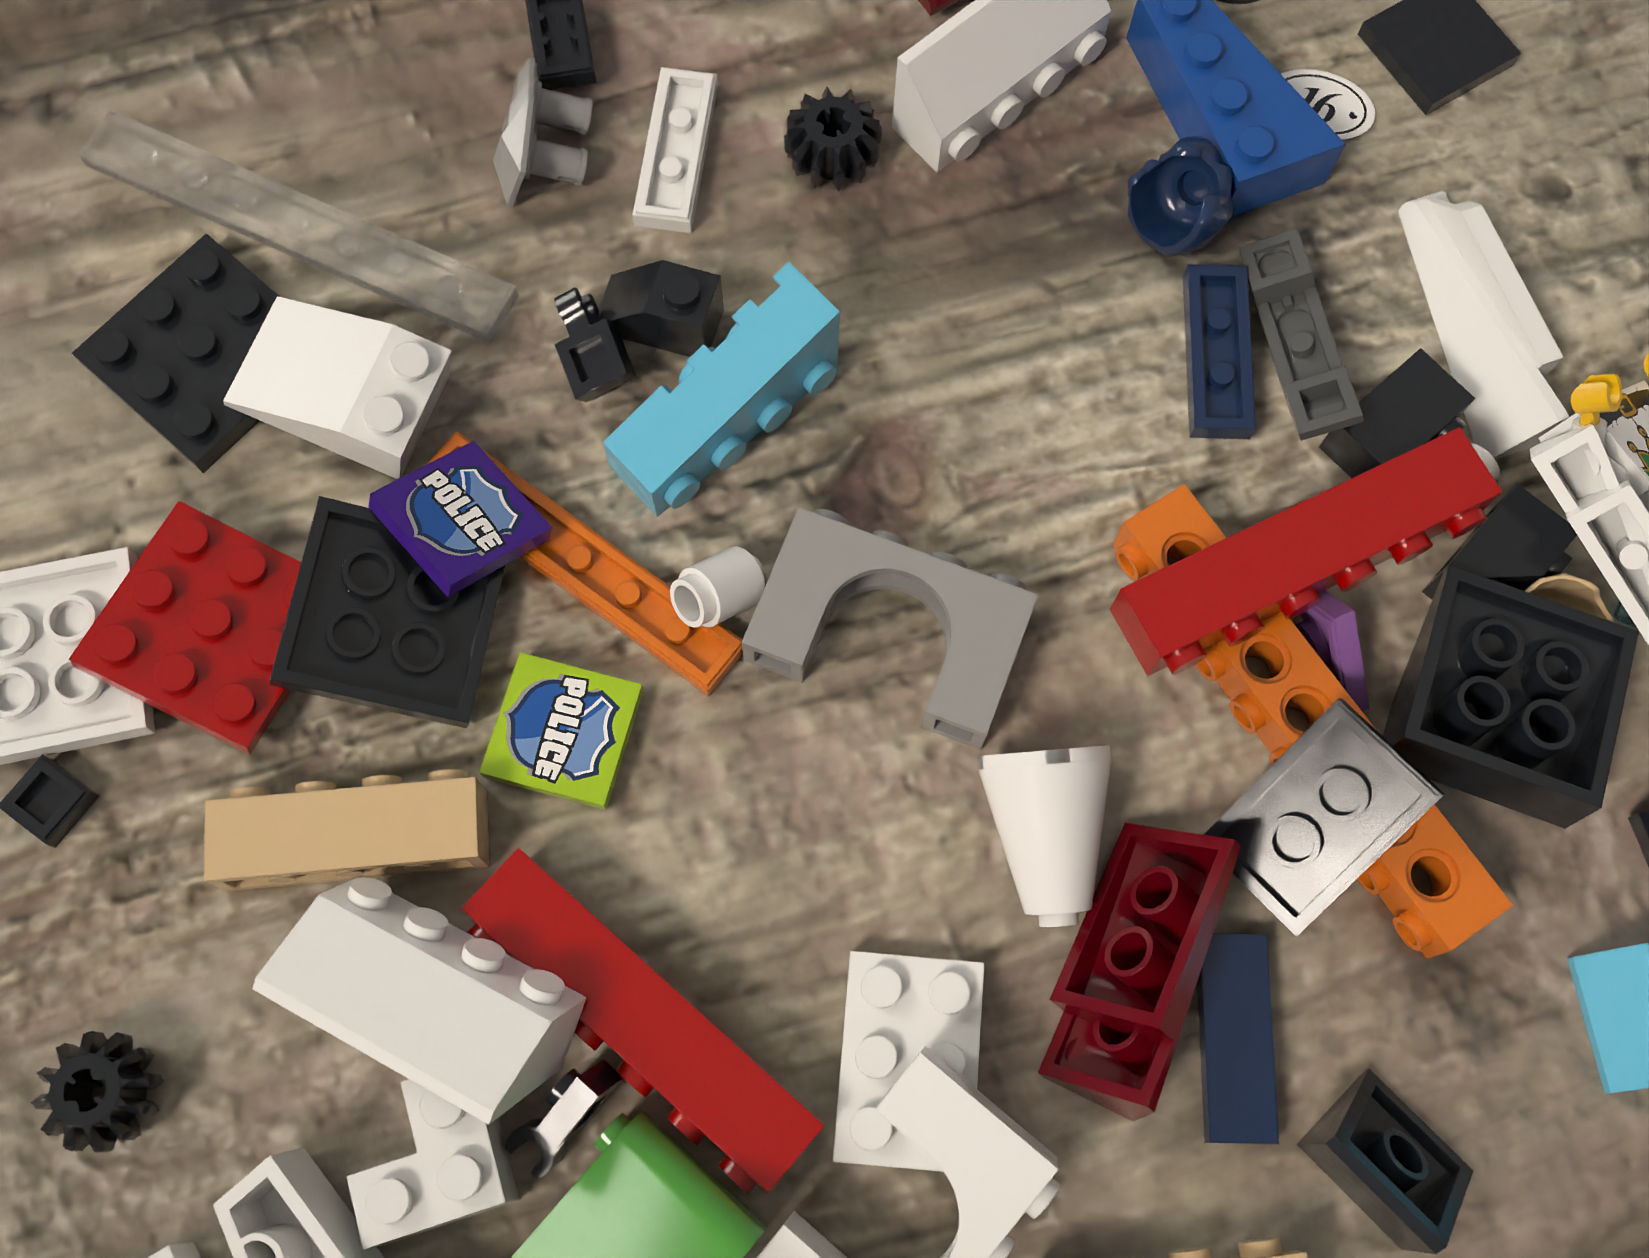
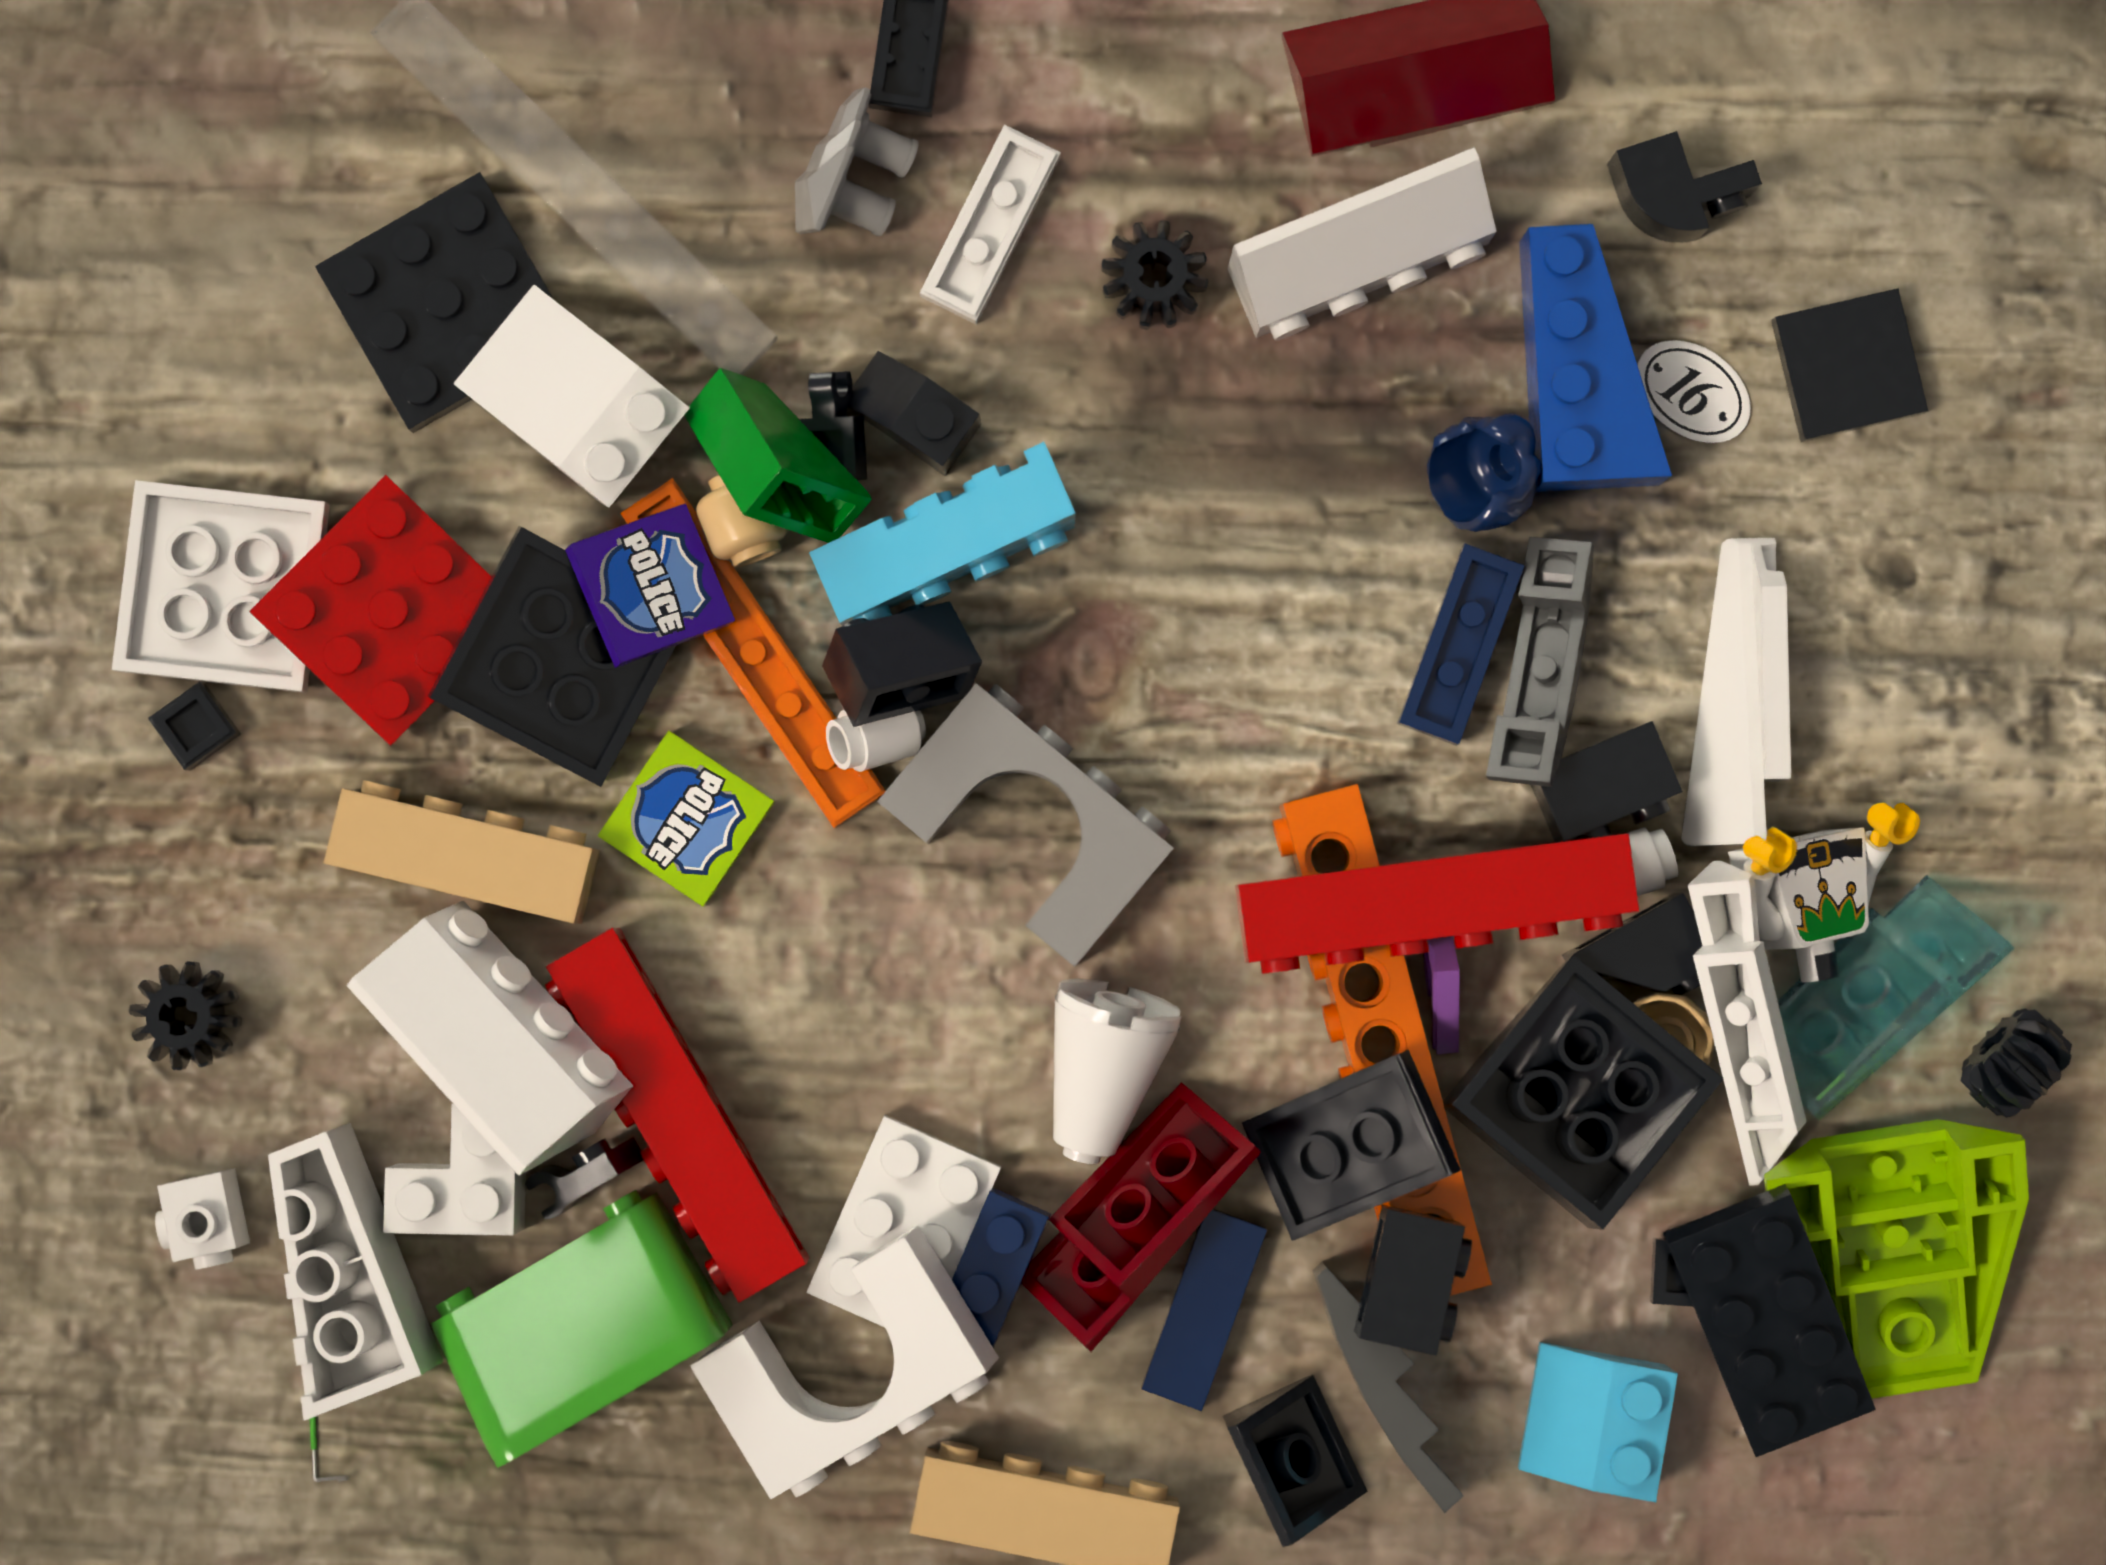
camera: 20 degrees right, 15 degrees up
none -> green slope [684,367,872,543]
none -> tan head [696,475,788,568]
none -> black brick [822,601,982,727]
none -> dark blue plate [952,1188,1051,1349]
none -> dark grey slope [1313,1262,1464,1513]
none -> black brick [1354,1204,1472,1356]

